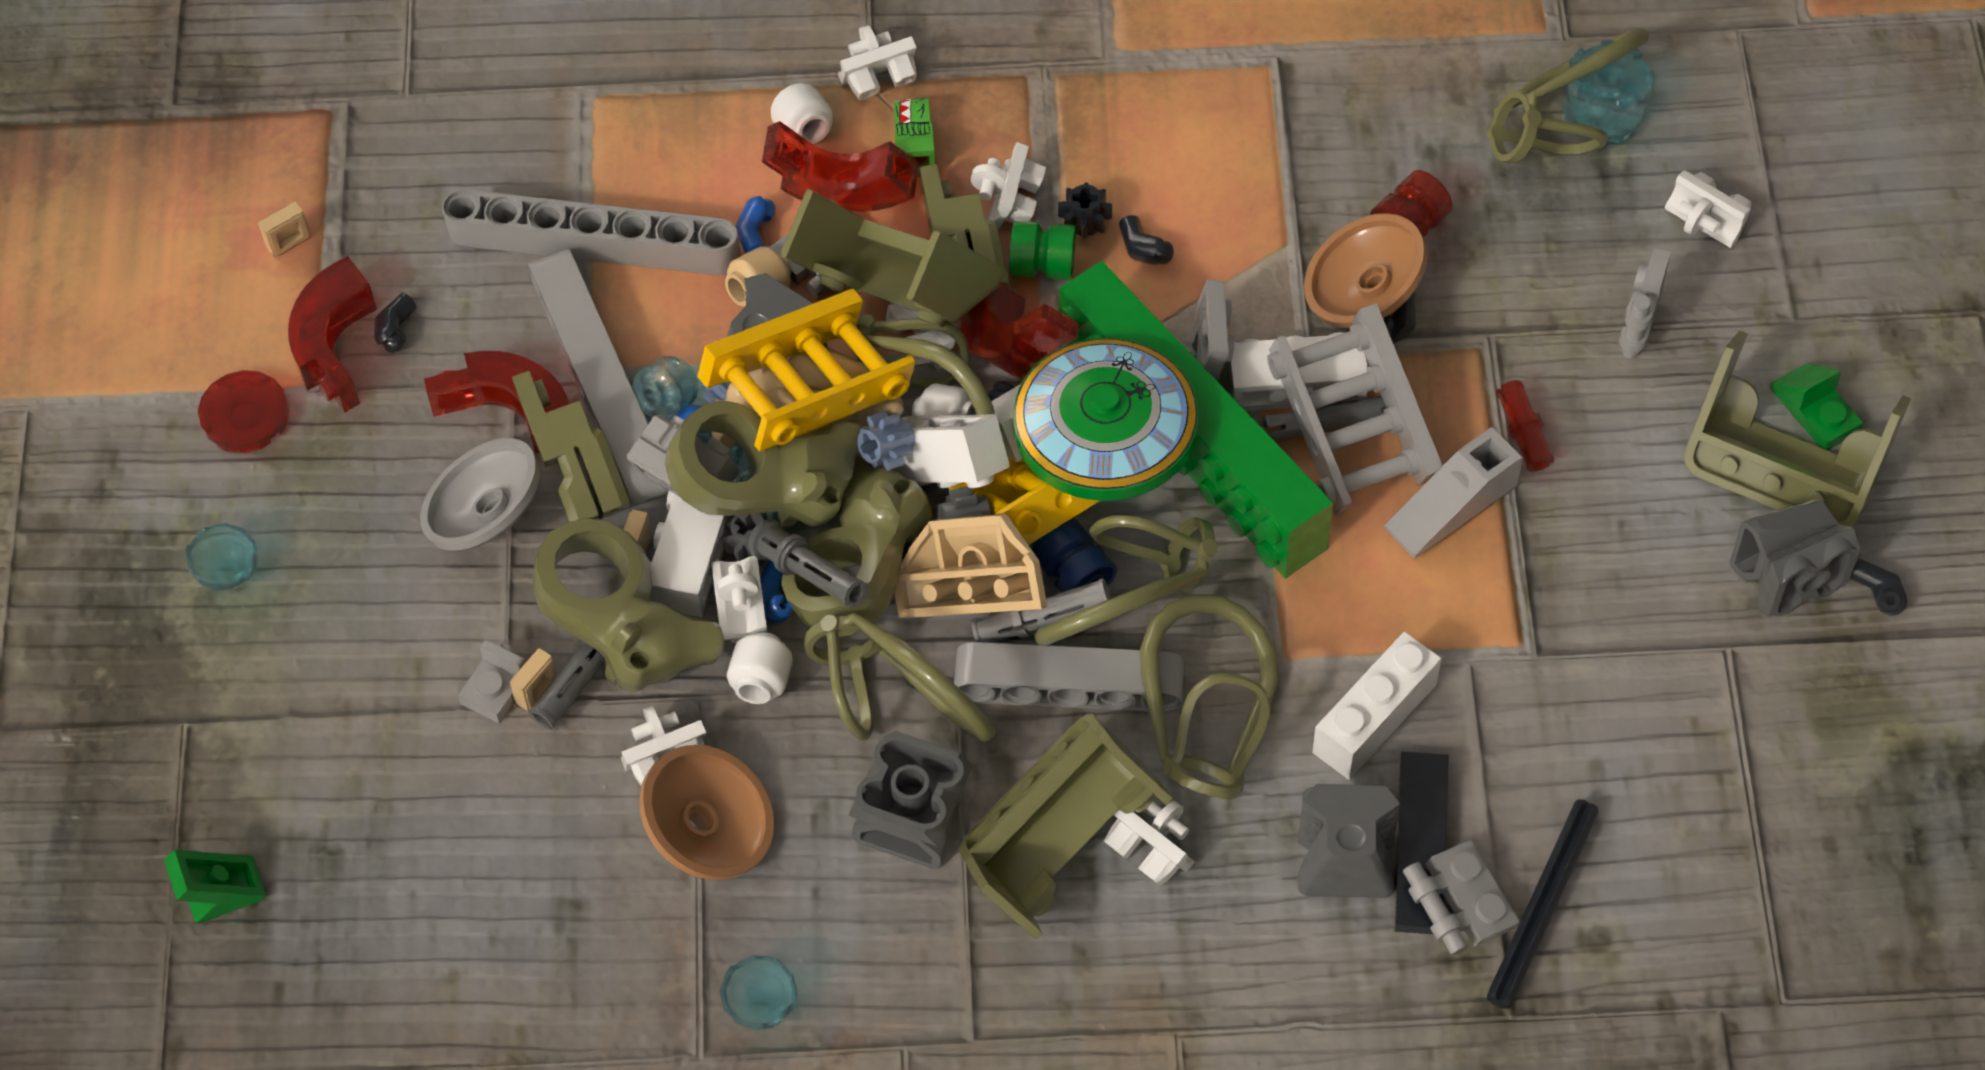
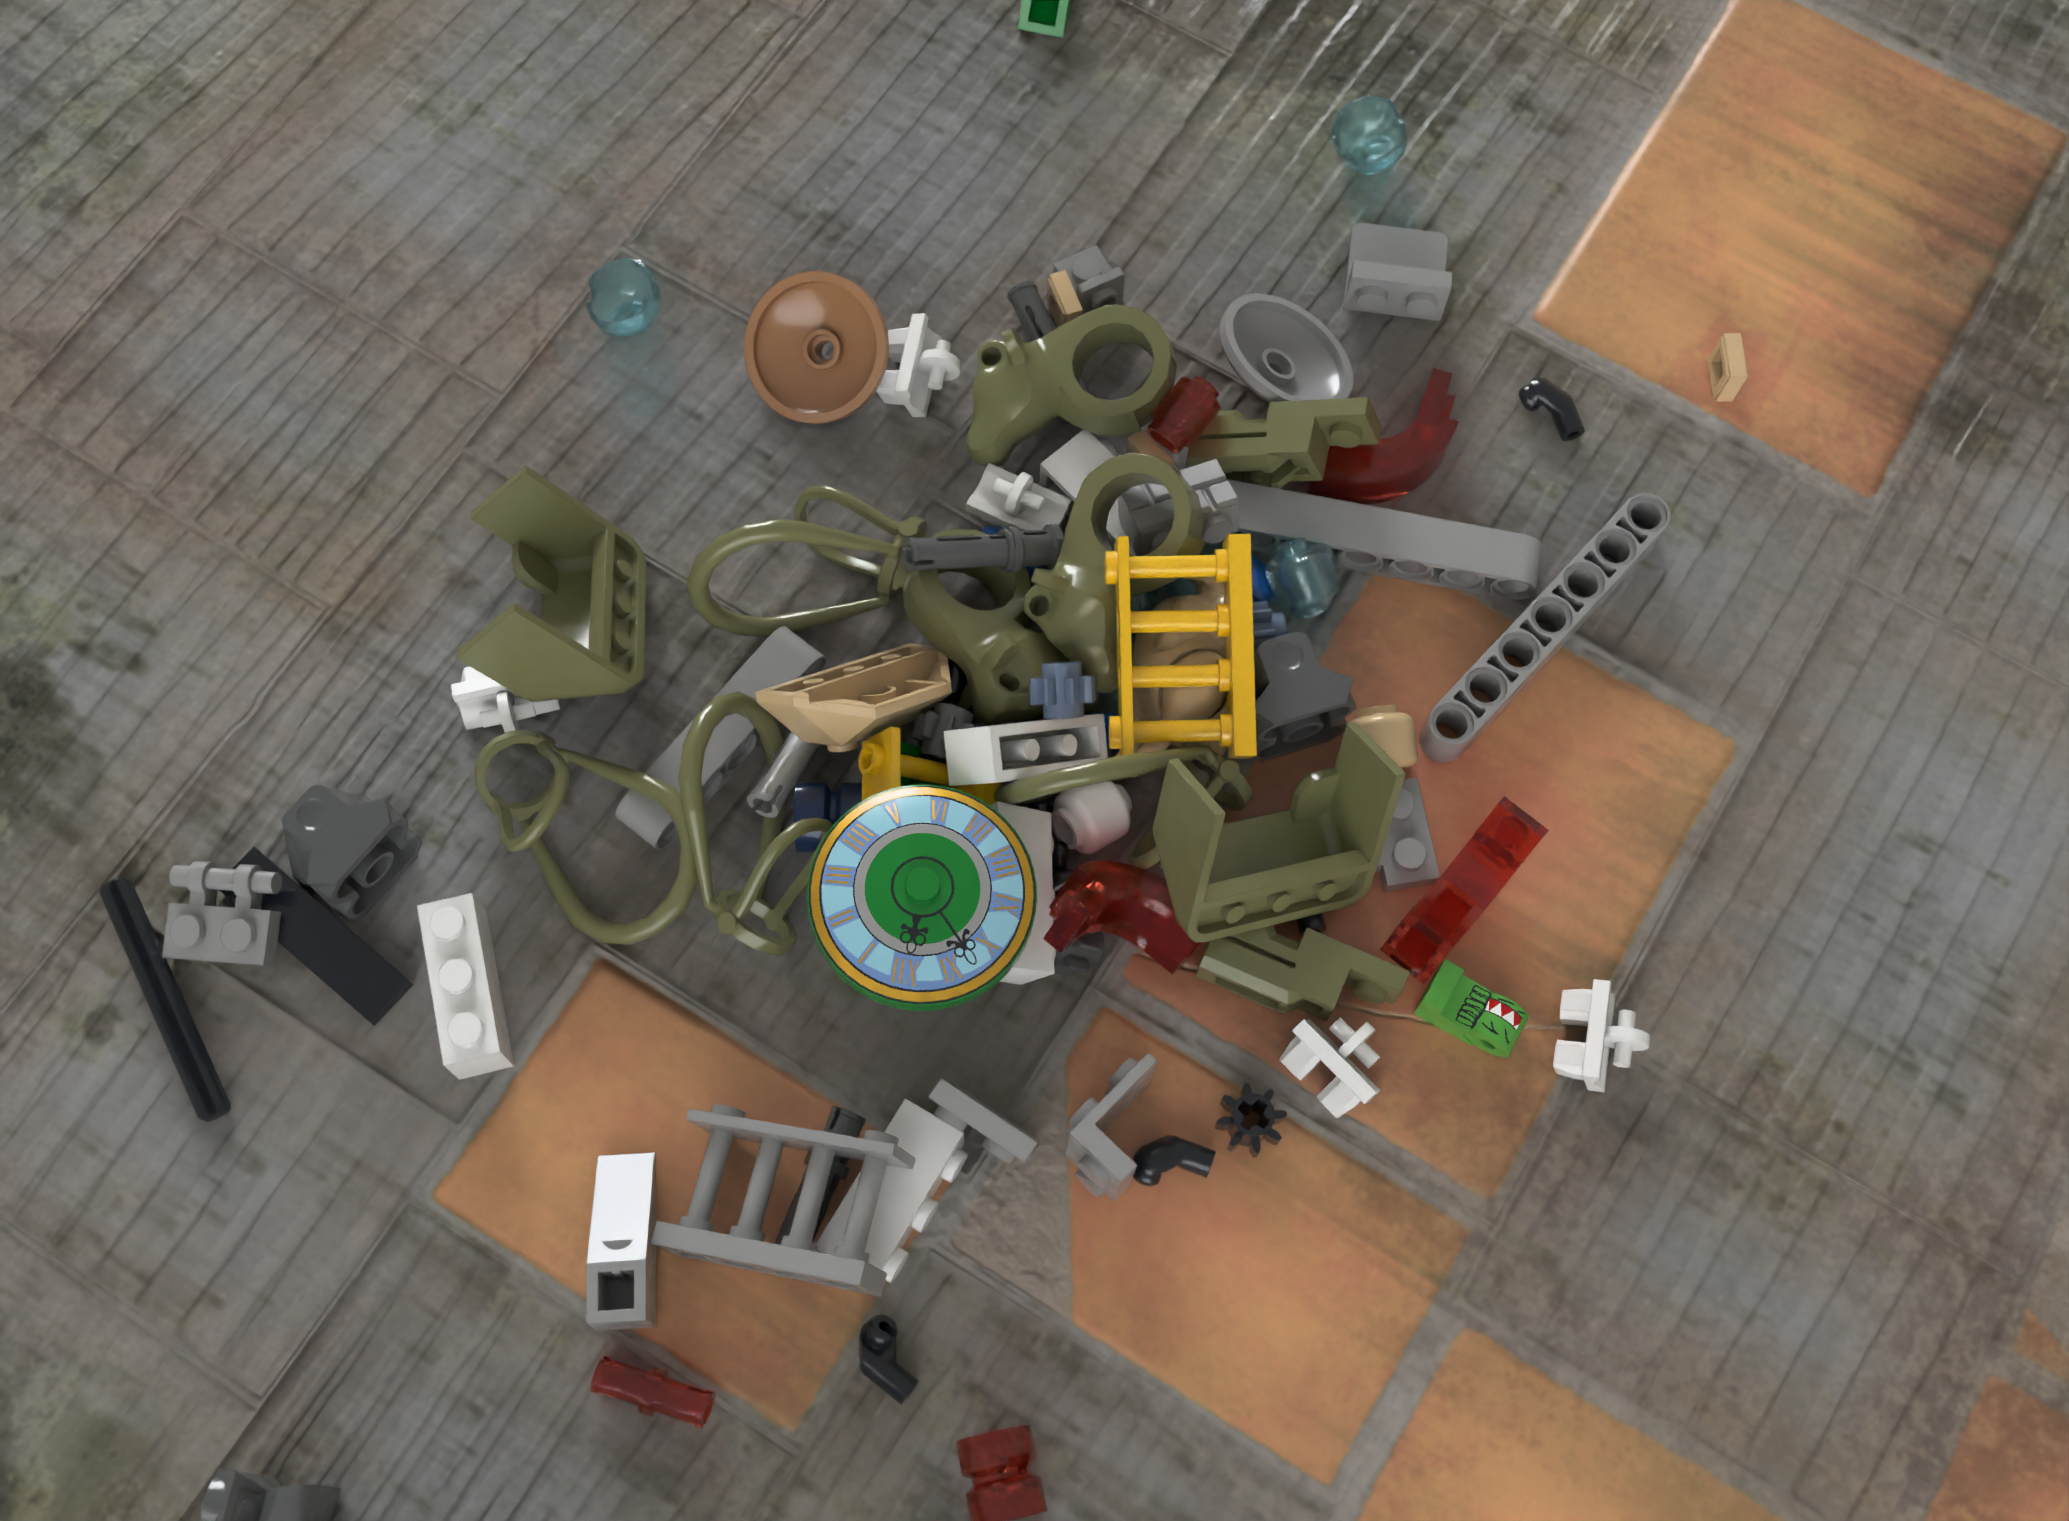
camera: 120 degrees right, 10 degrees up
clear red tile [198,370,290,453] -> none
clear red arch [288,256,377,412] -> none
white head [727,632,793,704] -> none
blue arm [735,196,776,254] -> none
white head [771,83,833,147] -> none
dark grey piece [848,731,973,869] -> none
green wheel [1009,220,1076,282] -> none
green brick [1058,260,1333,579] -> none
medium nougat dish [1304,214,1428,328] -> none
none -> light grey bracket [1065,1053,1158,1202]
none -> clear red brick [1147,376,1221,454]
none -> light grey bracket [1343,223,1453,321]

